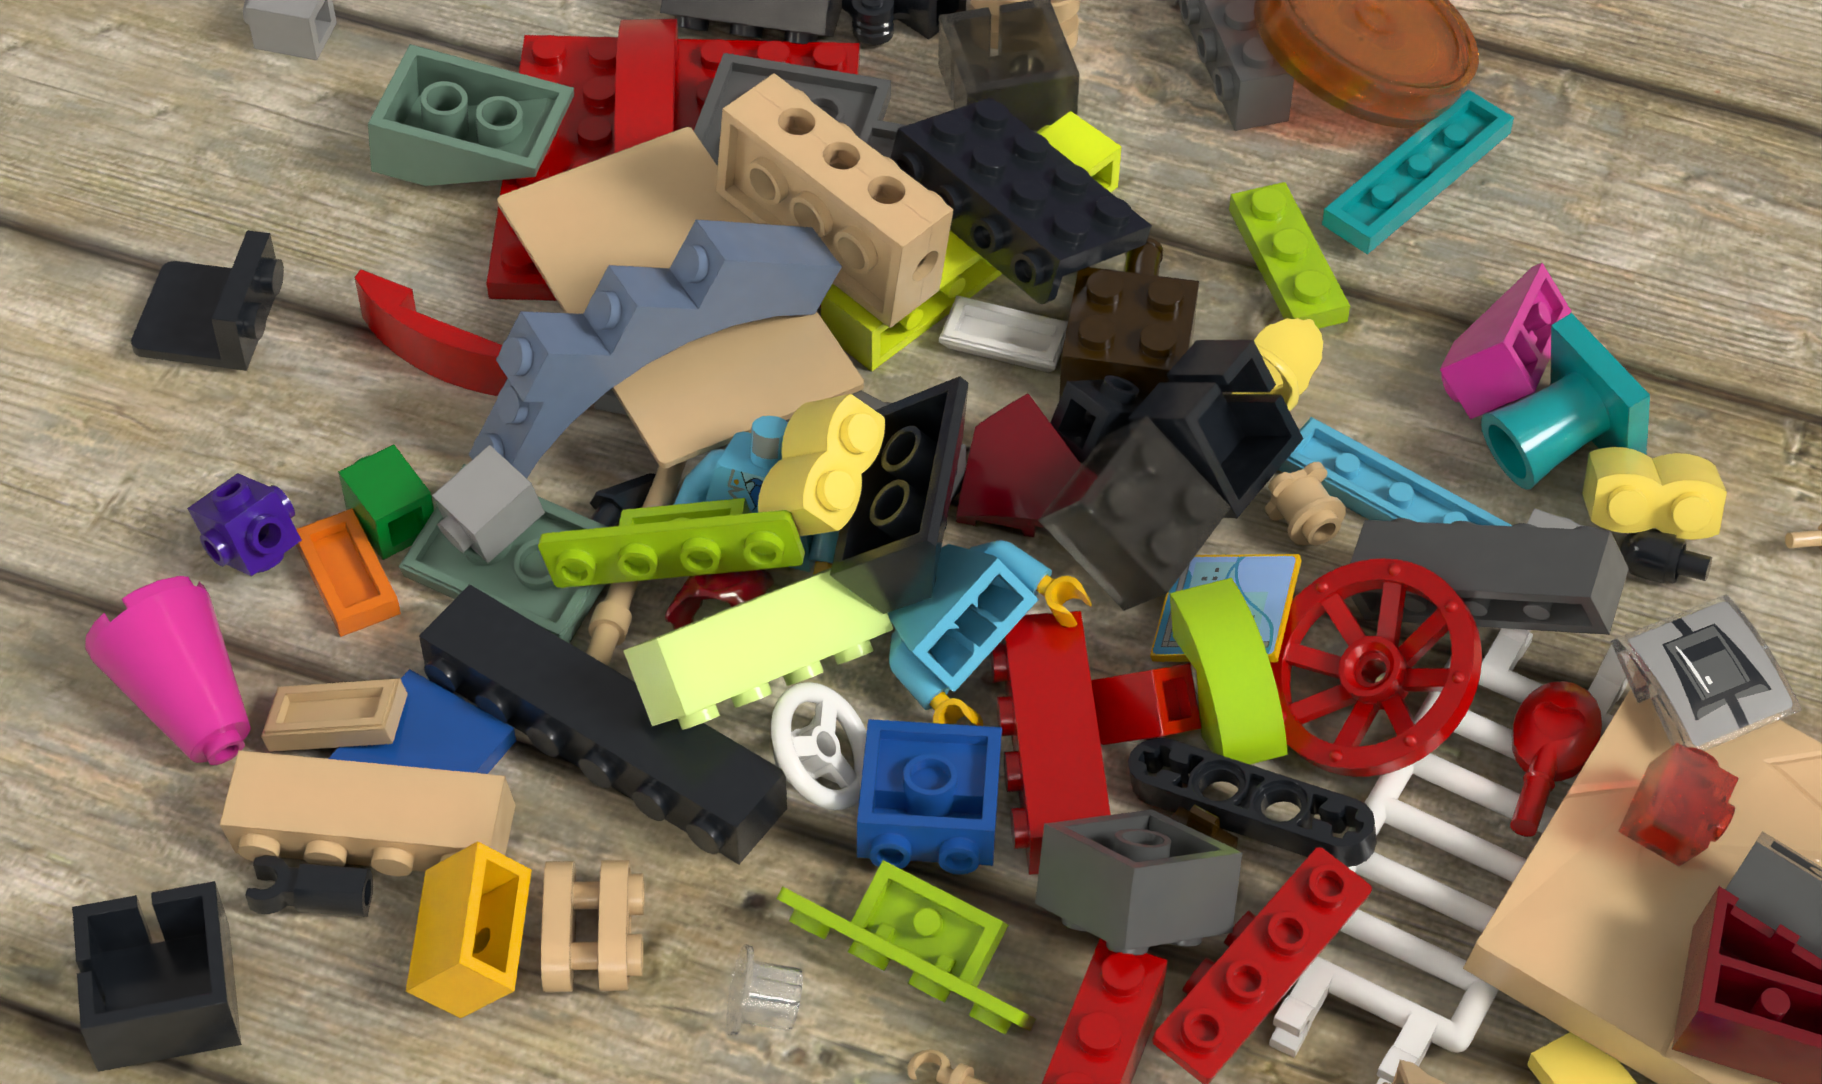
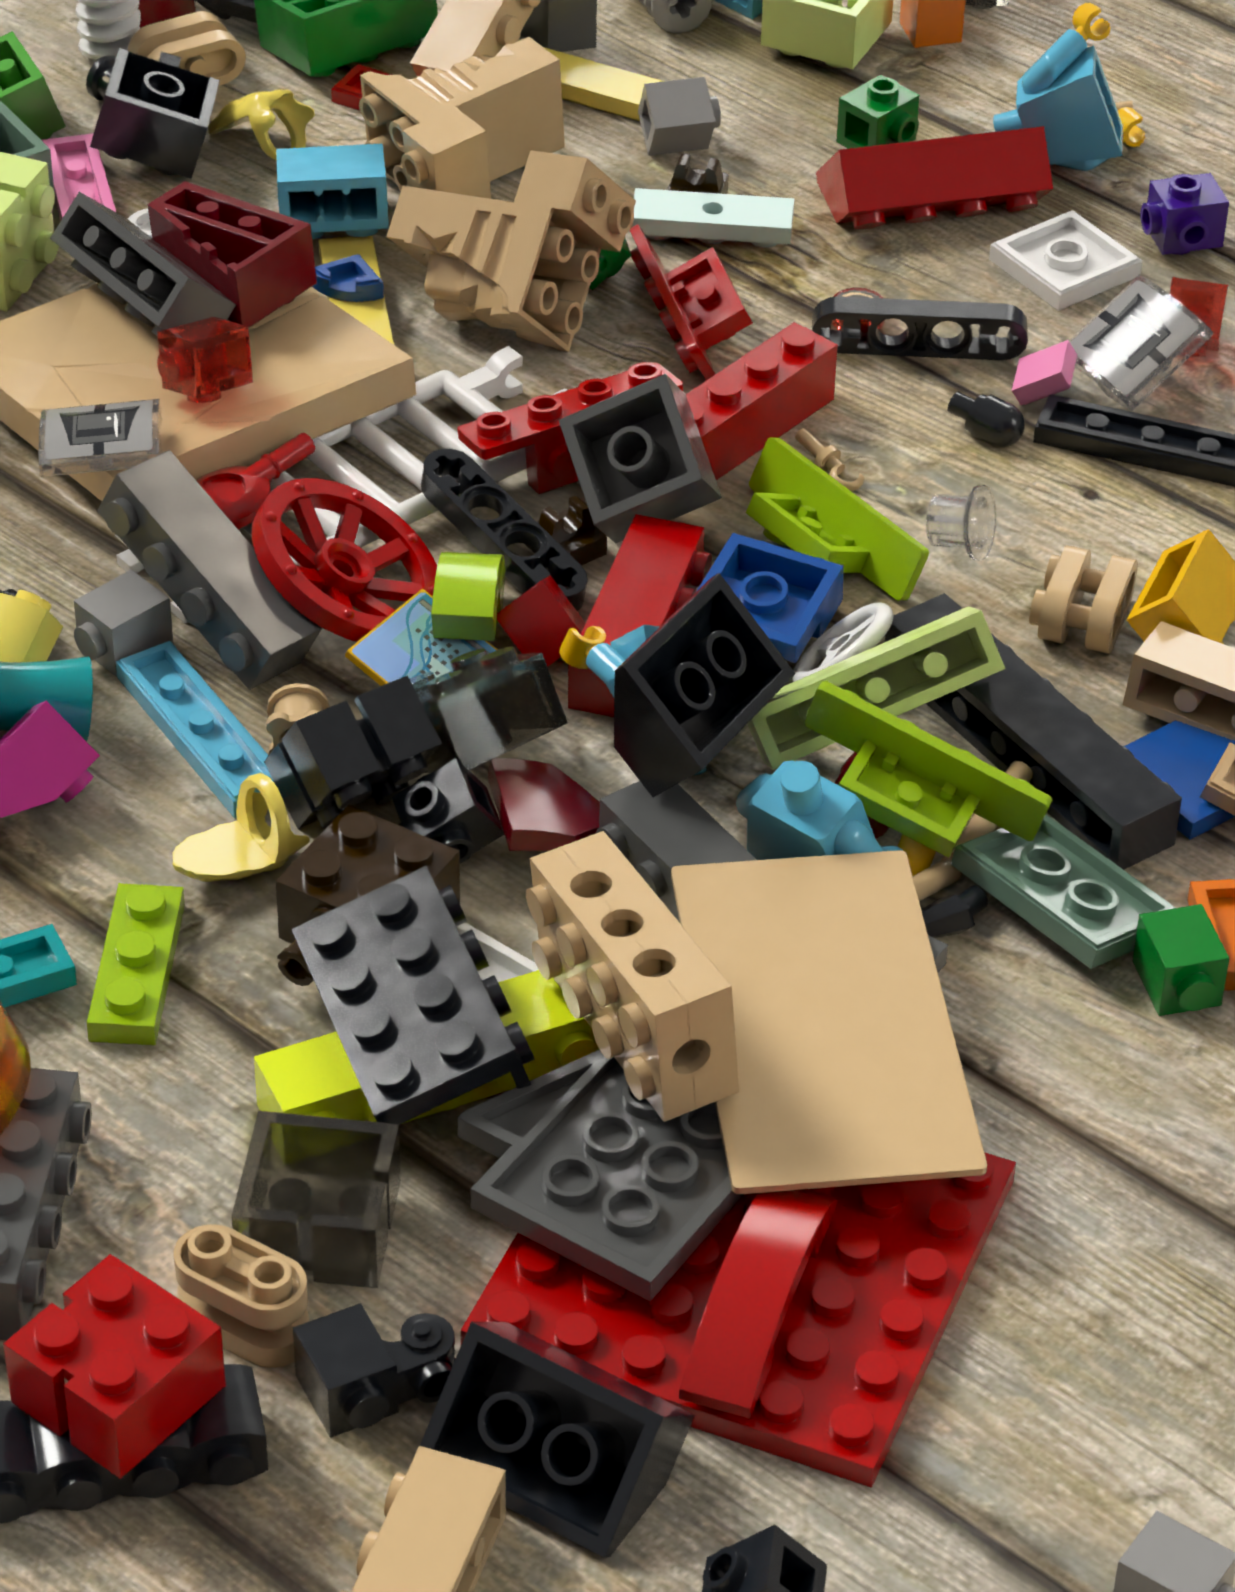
camera: 160 degrees left, 10 degrees down
red slope [354,269,508,396] -> none
sand green slope [368,44,574,186] -> none
light grey brick [432,445,545,563] -> none
sand blue arch [469,220,842,479] -> none
light yellow brick [758,394,885,537] -> none

